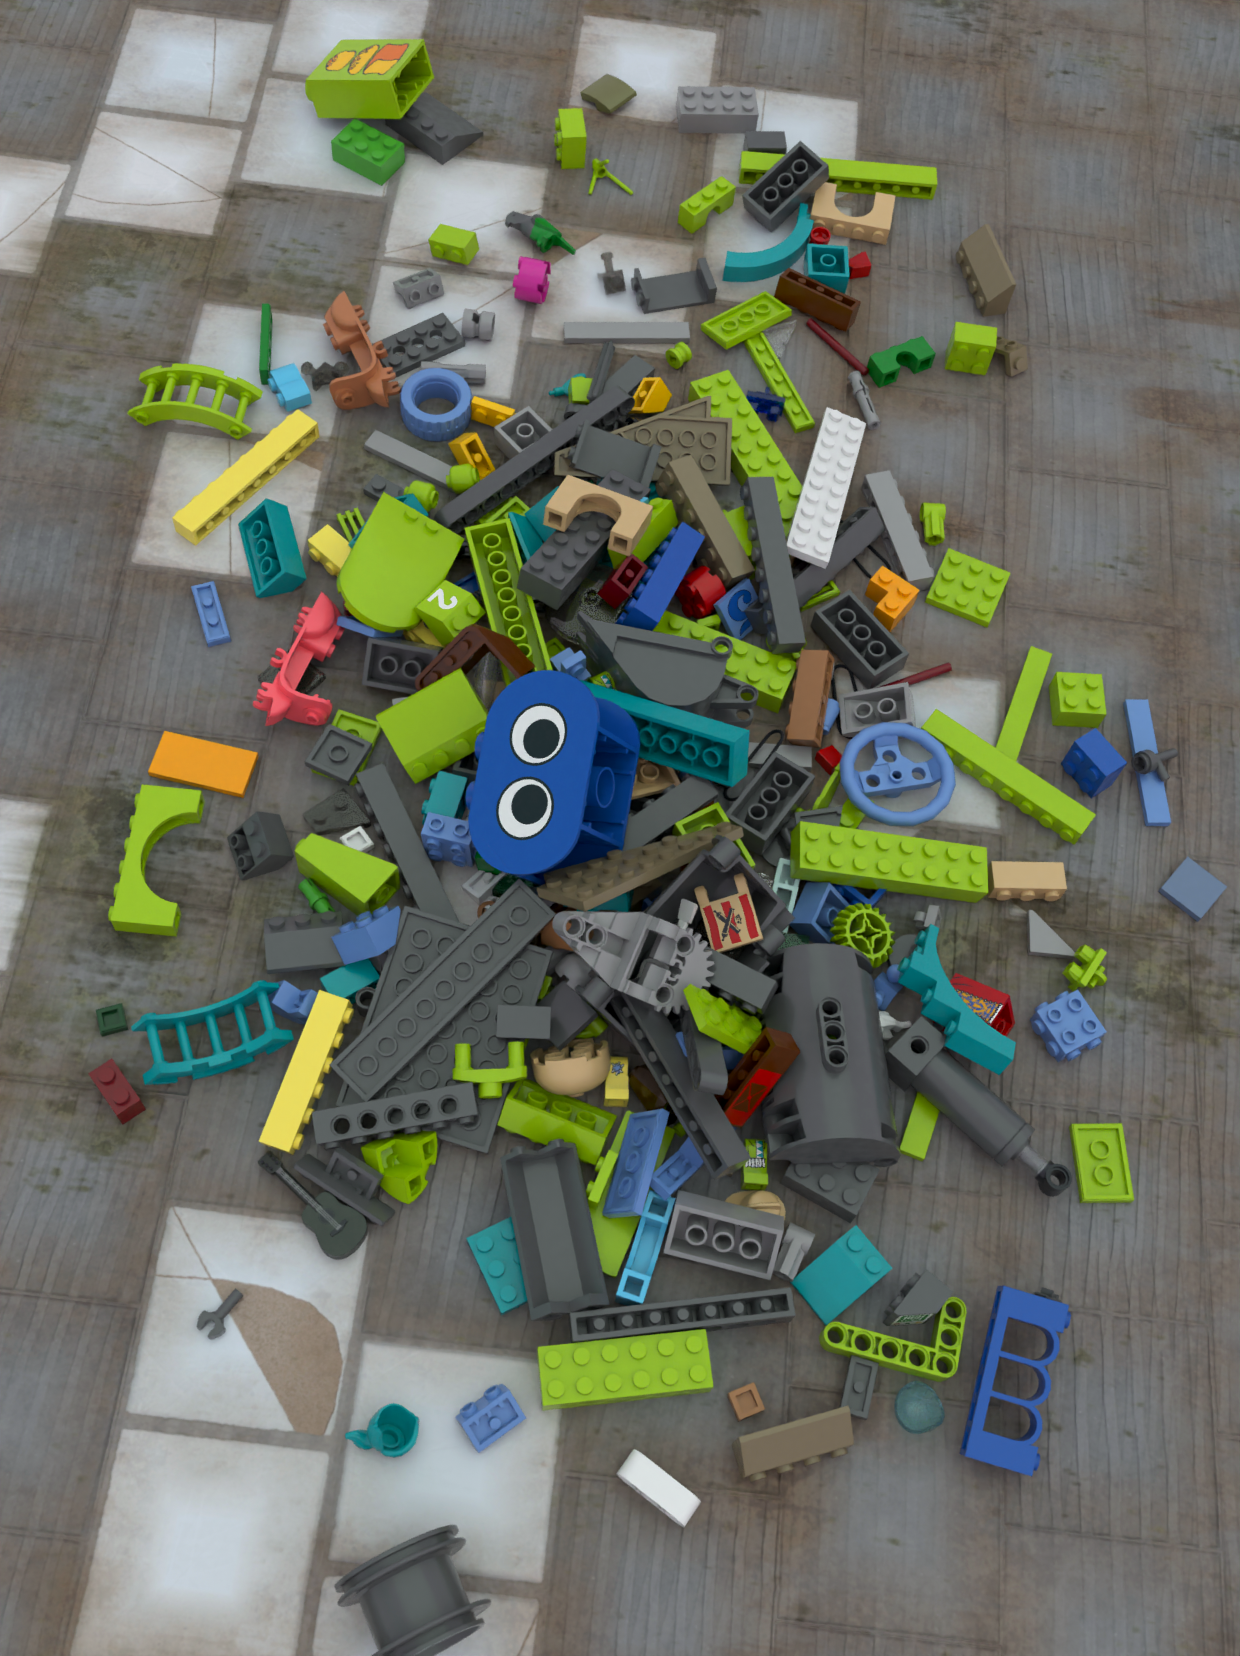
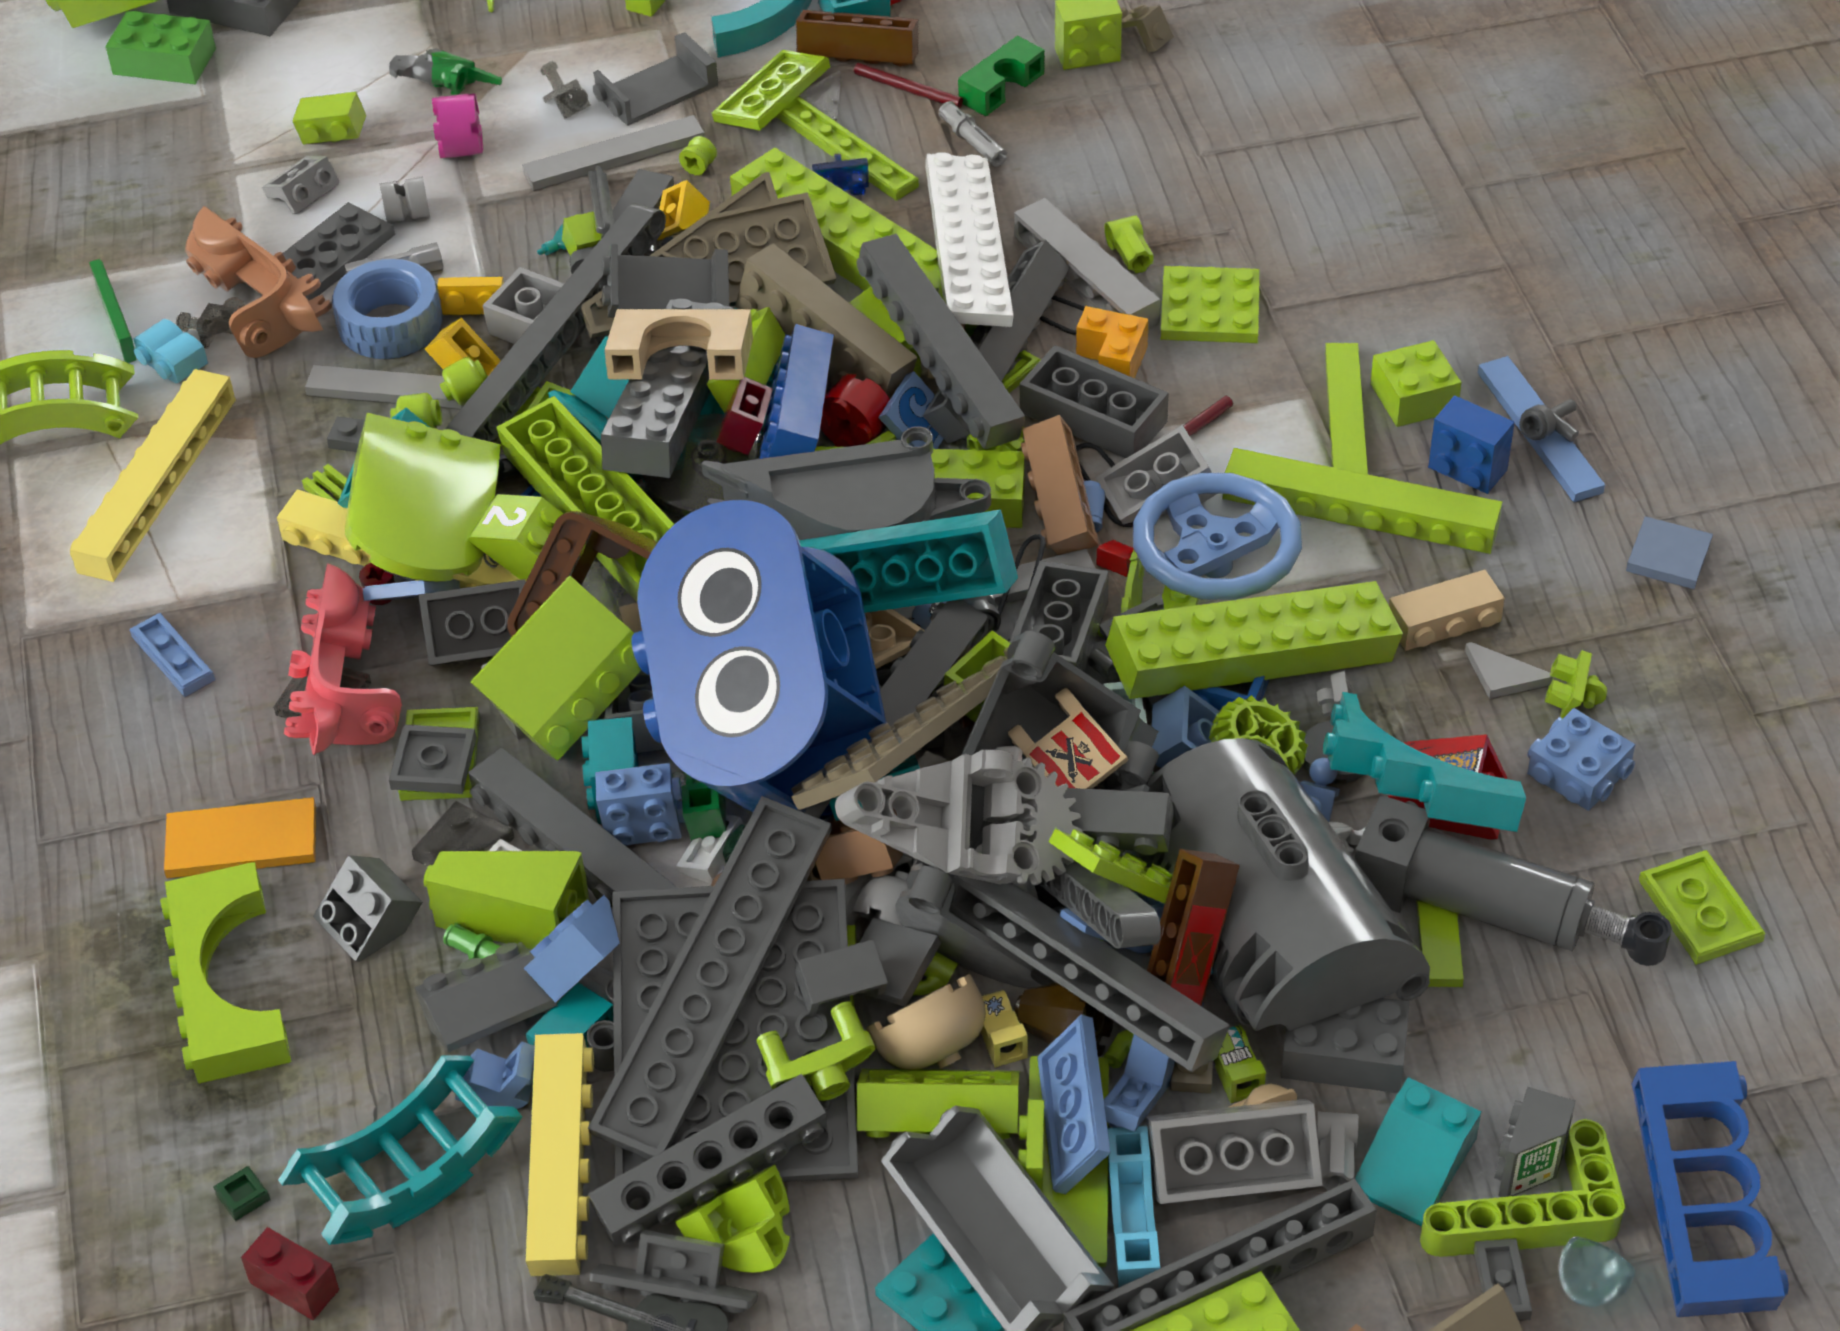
camera: 10 degrees left, 15 degrees down
teal slope [238,498,307,598] -> none

